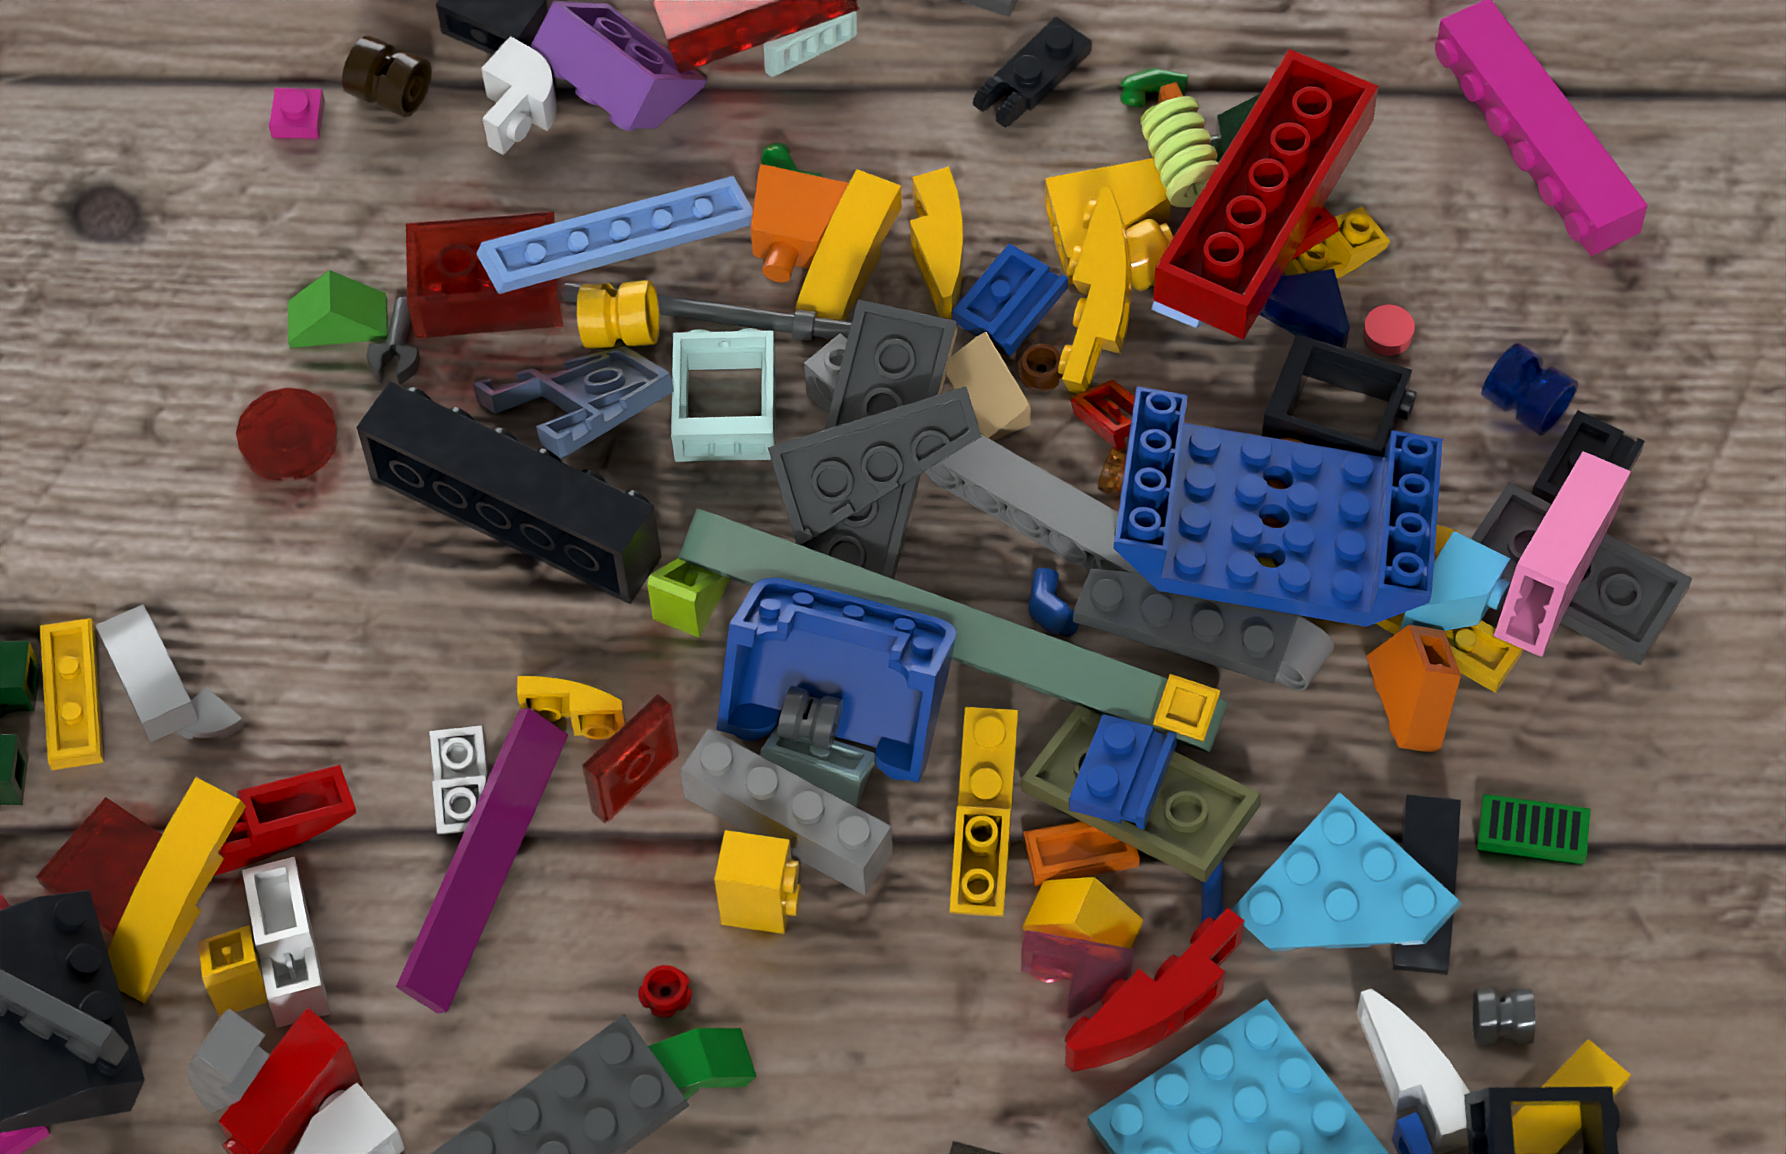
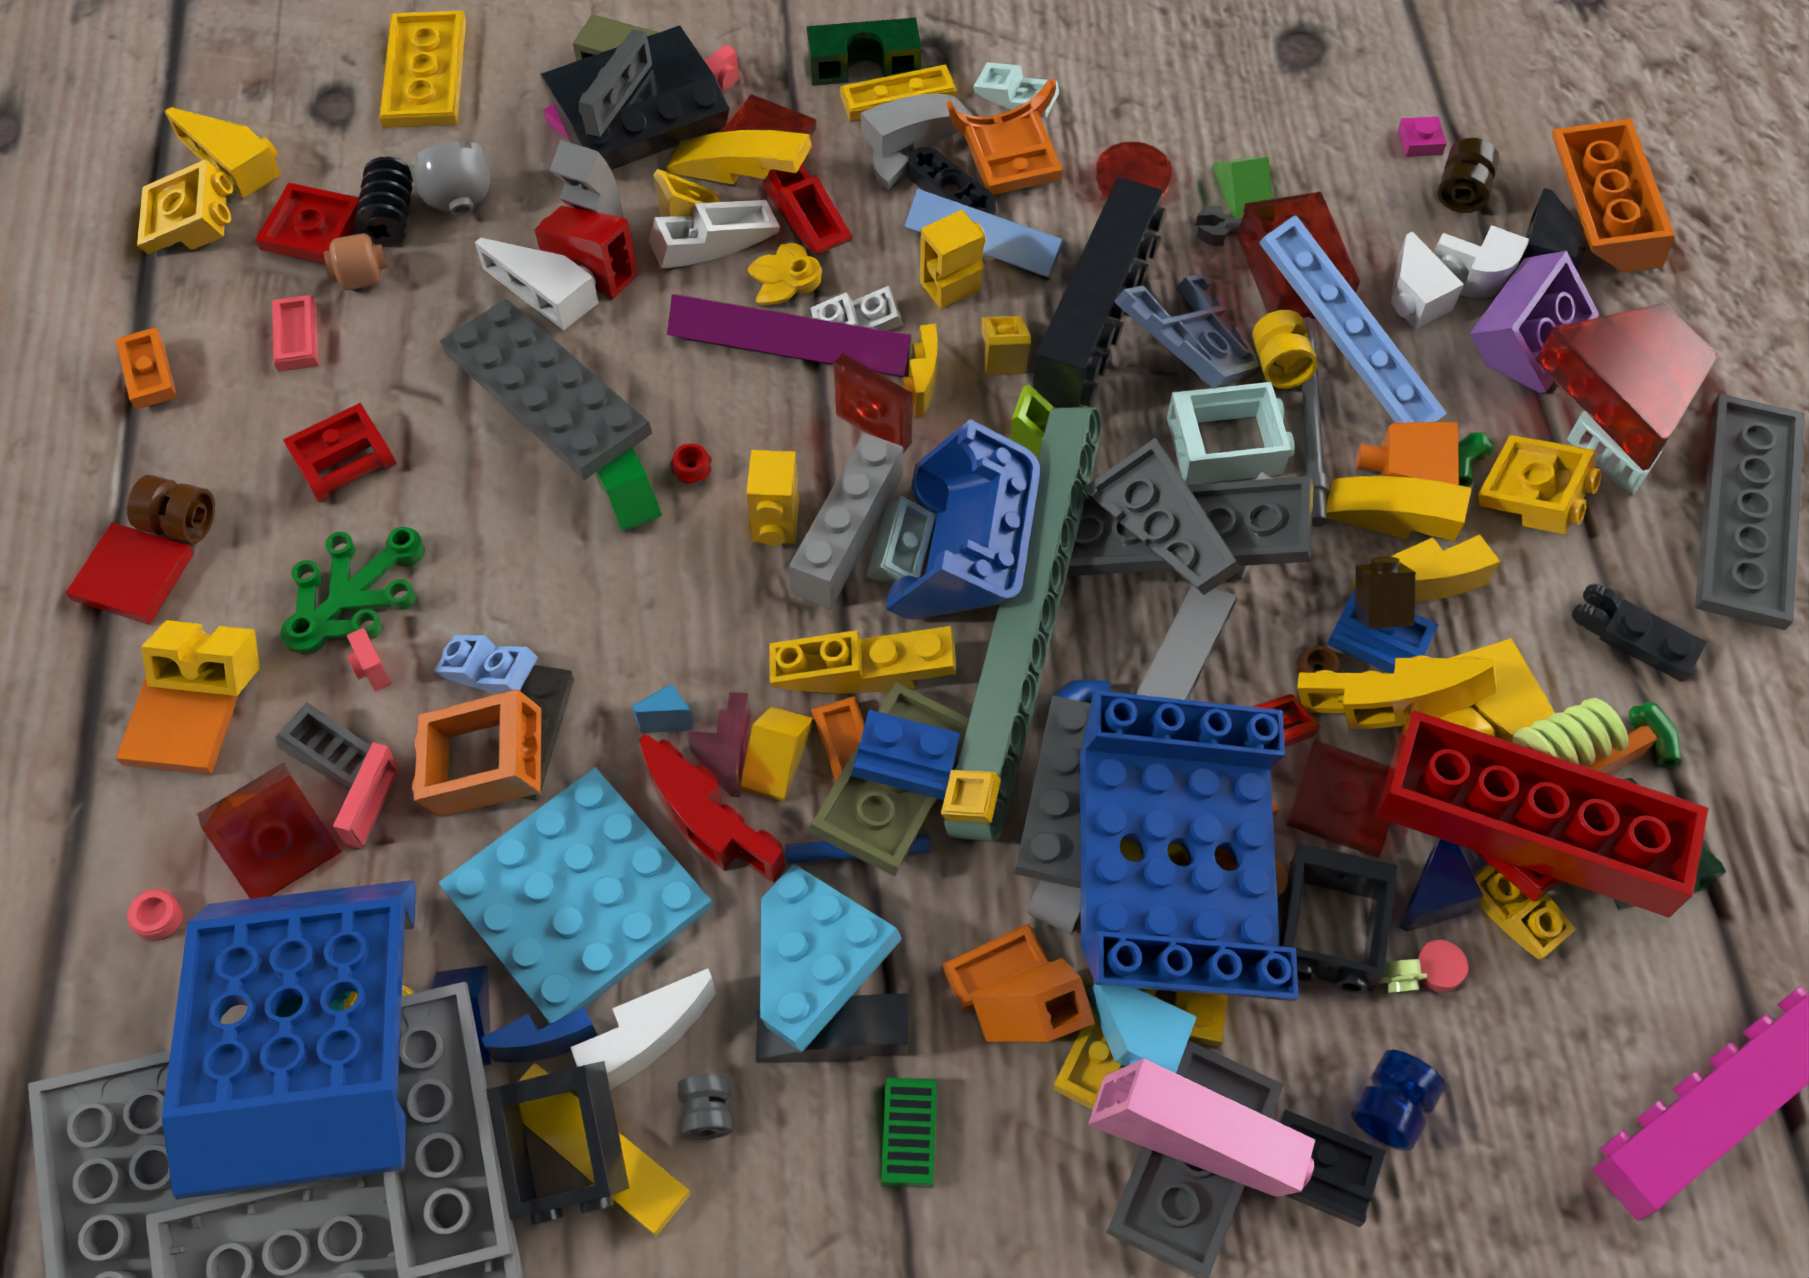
camera: 80 degrees right, 0 degrees up
dark grey wheel [777,686,843,749] -> none
tan slope [946,332,1031,441] -> none
none -> dark azure slope [632,684,694,733]
none -> yellow plate [747,243,822,305]
none -> light blue tile [905,189,1064,279]
none -> black beam [908,147,996,215]
none -> yellow brick [920,209,986,309]
none -> orange tile [941,923,1050,1013]
none -> orange piece [946,79,1063,195]
none -> light aqua slope [973,62,1059,117]
none -> yellow slope [981,316,1031,375]
none -> clear red tile [1286,740,1390,858]
none -> dark brown brick [1355,556,1416,629]
none -> yellowish green plate [1379,959,1427,993]
none -> white slope [1390,232,1464,330]
none -> yellow plate [1478,435,1602,535]

